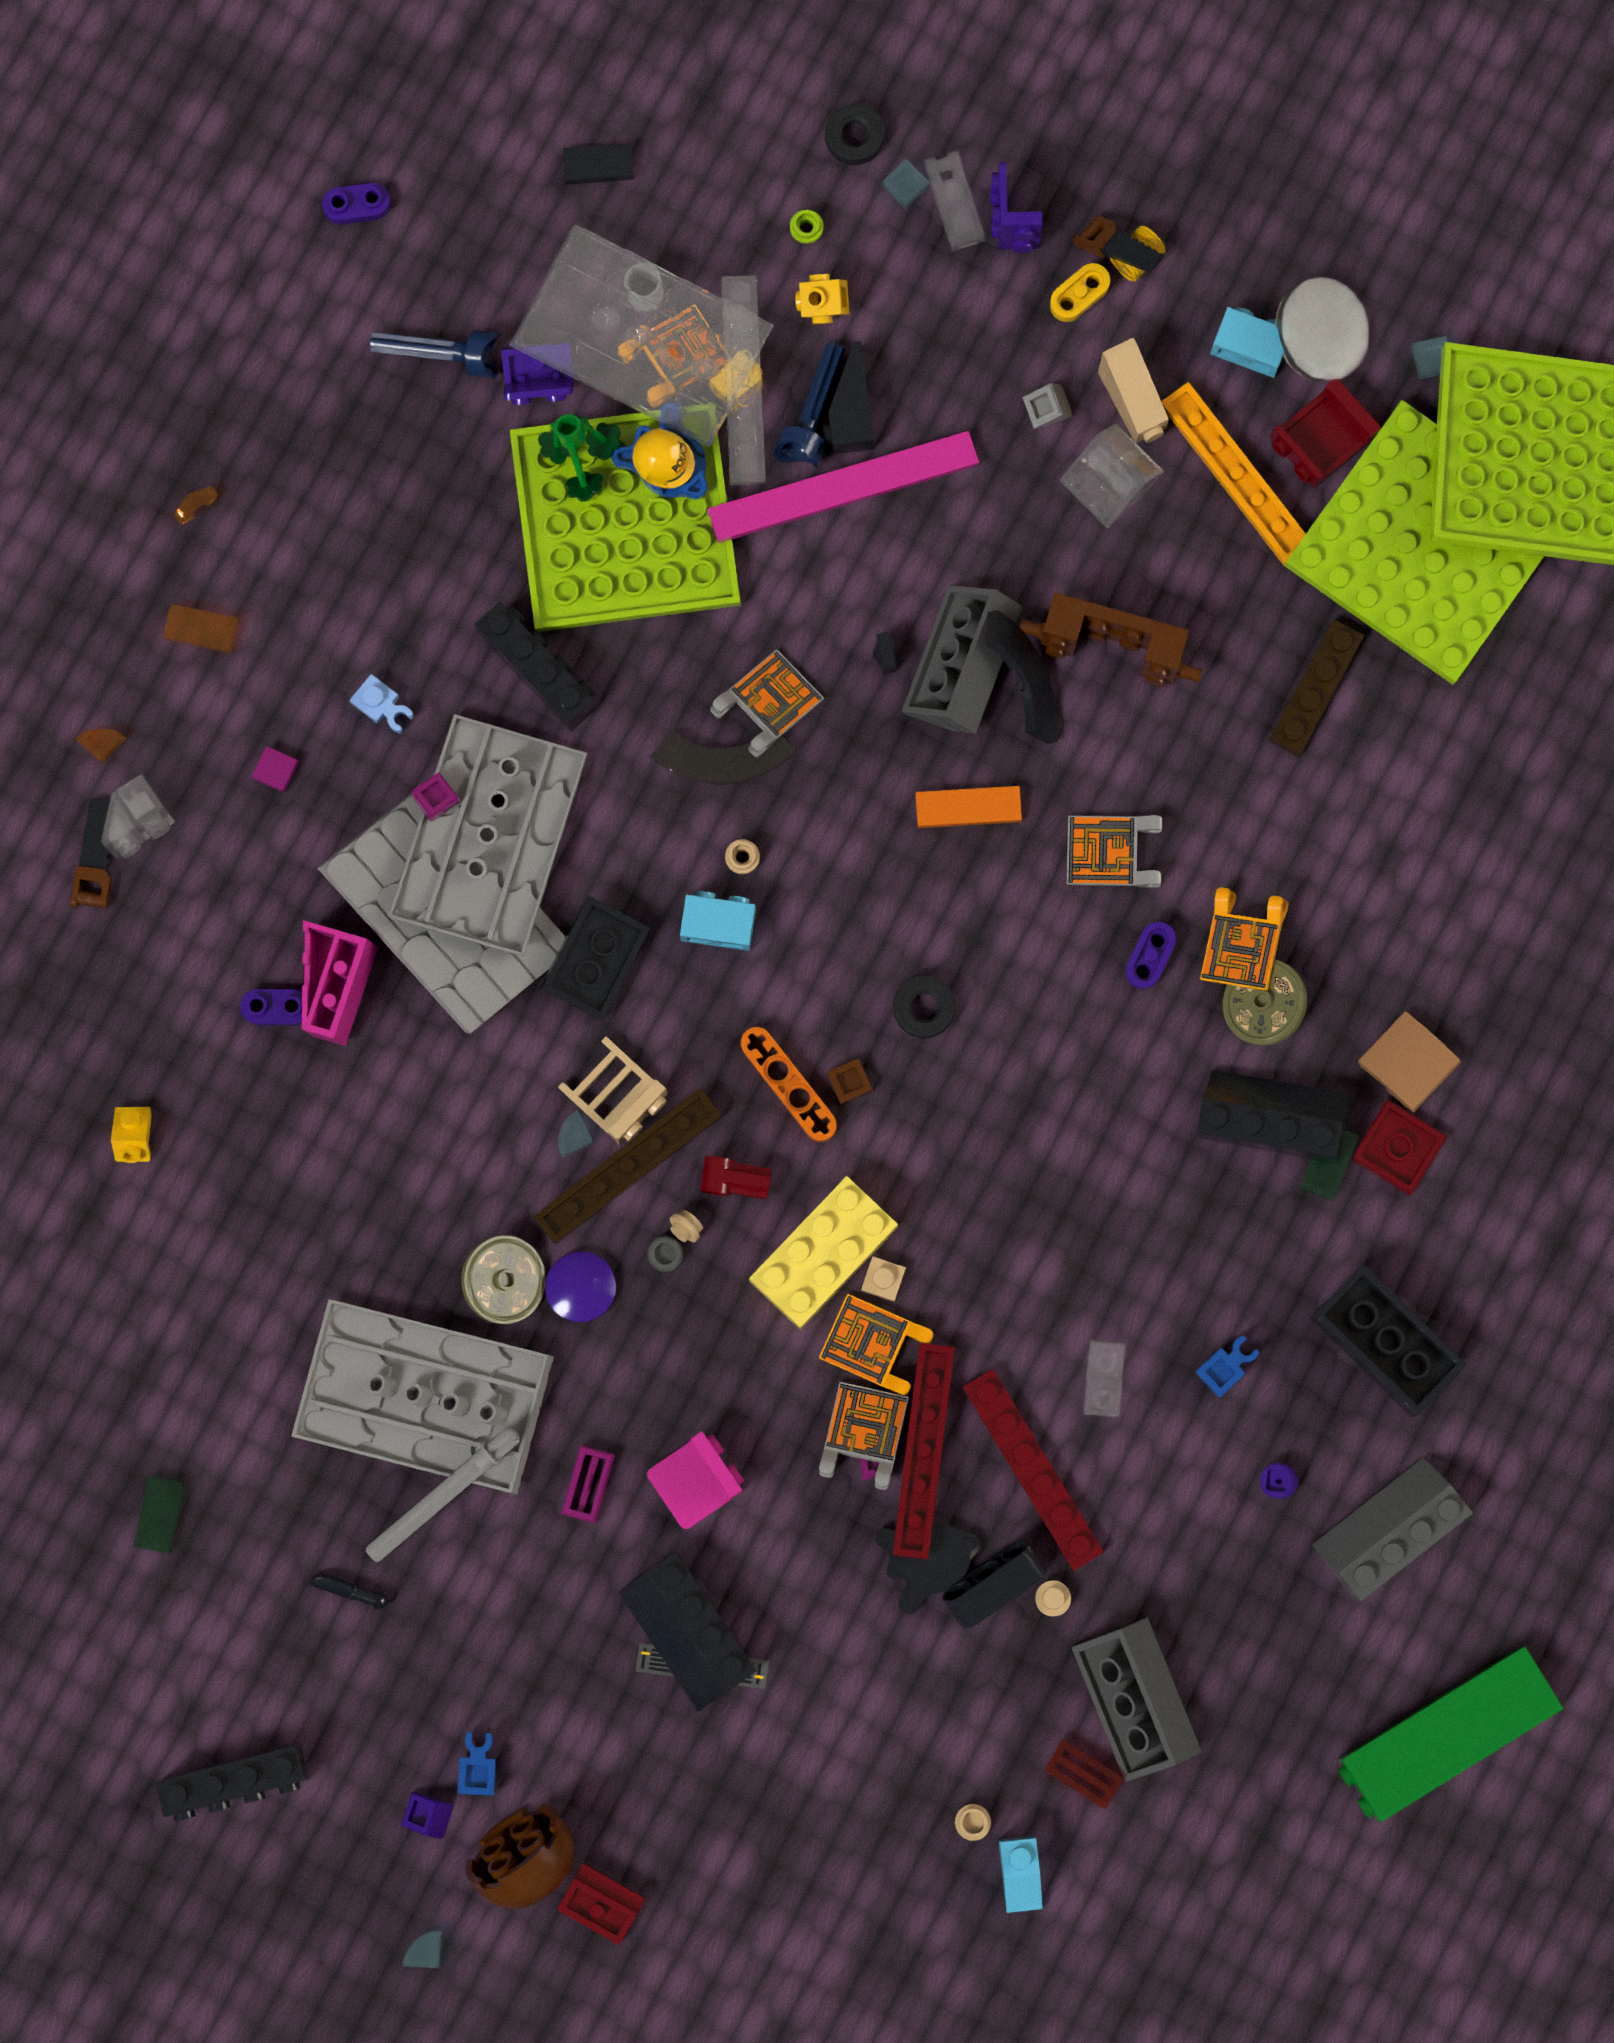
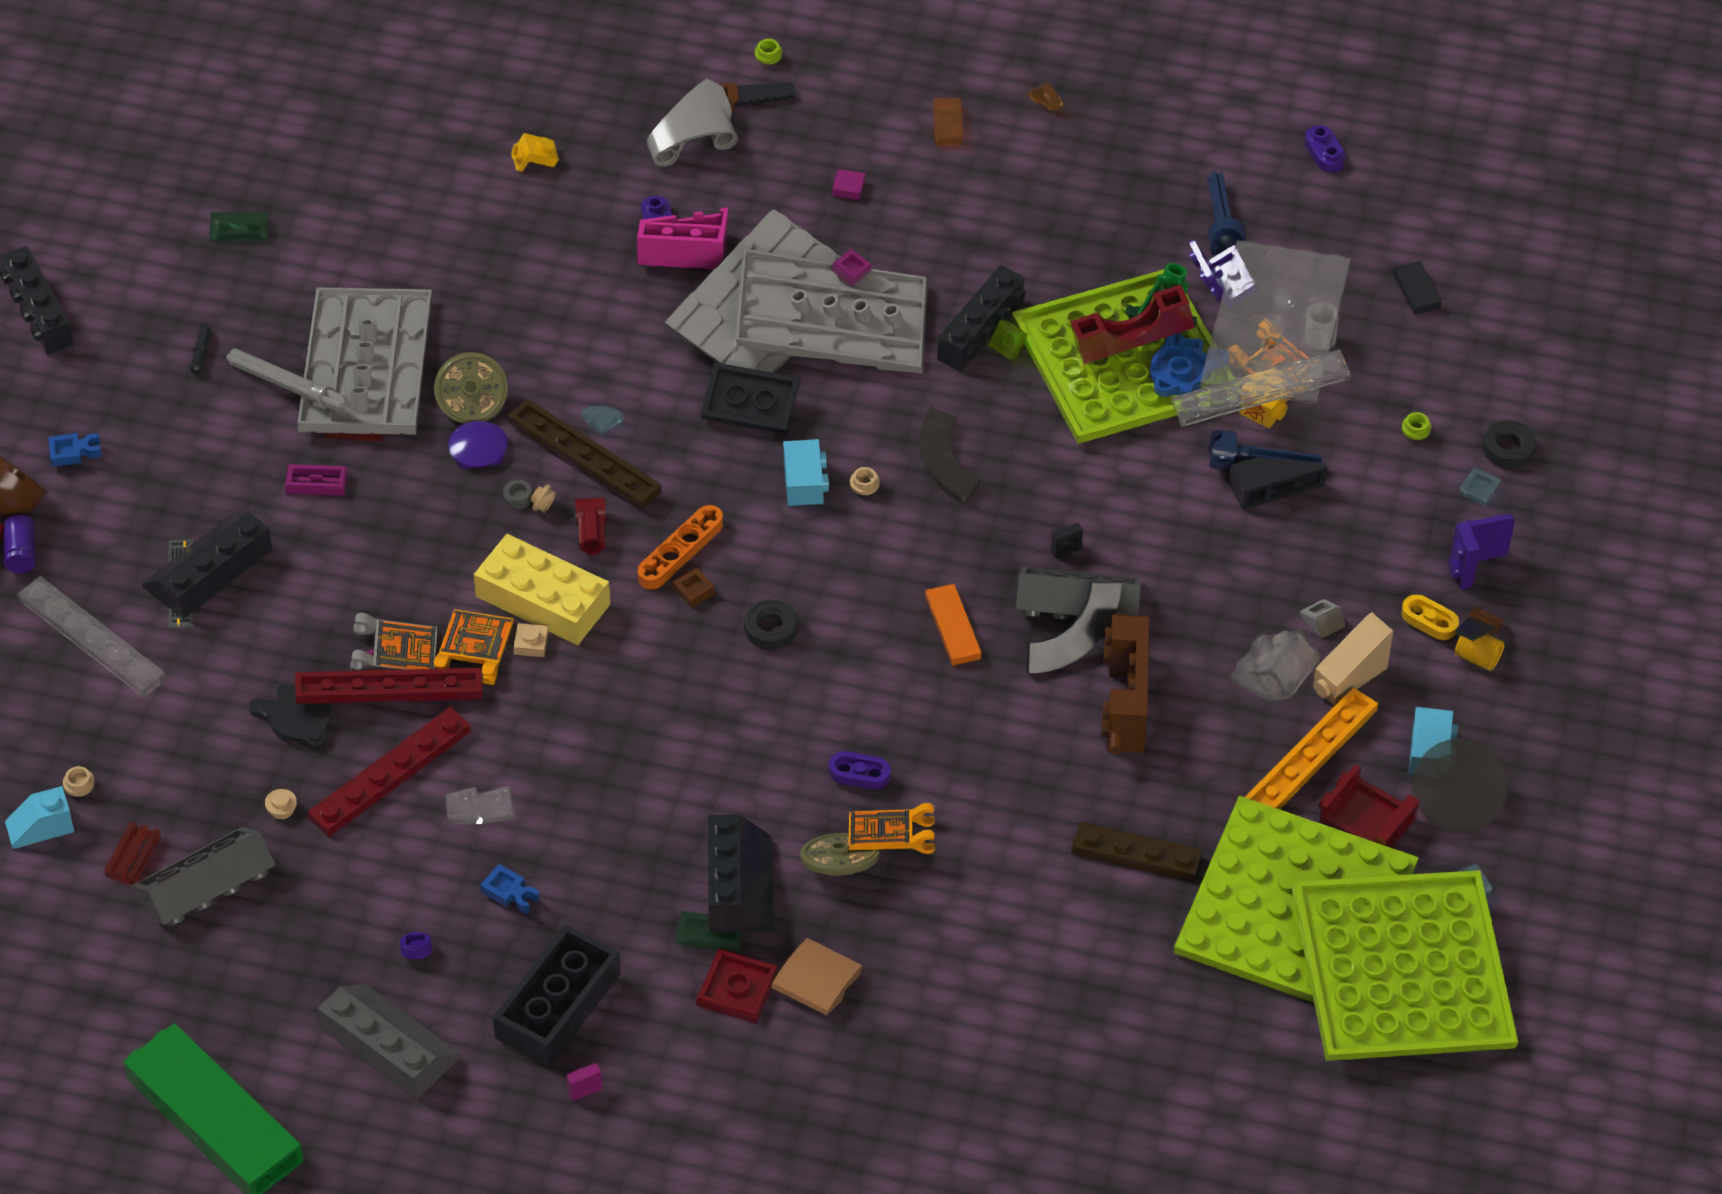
camera: 75 degrees right, 30 degrees down
clear orange tile [75,729,126,764] -> none
clear slope [101,774,175,859] -> none
light blue plate [349,674,414,734] -> none
dark purple slope [401,1791,453,1839] -> none
tan plate [558,1037,668,1145] -> none
yellow helmet [632,428,695,489] -> none
dark pink bracket [647,1431,744,1529] -> none
dark pink tile [707,431,979,543] -> none
flag [710,650,824,758] -> none
yellow brick [795,274,850,324] -> none
clear plate [924,150,985,251] -> none
black beam [942,1539,1047,1628] -> none
flag [1067,815,1162,888] -> none
none -> dark purple piece [4,515,35,574]
none -> clear plate [18,576,166,698]
none -> magenta tile [566,1063,602,1102]
none -> light grey panel [647,78,738,167]
none -> lime plate [755,39,782,64]
none -> clear neon green plate [988,320,1028,360]
none -> dark red arch [1070,284,1195,365]

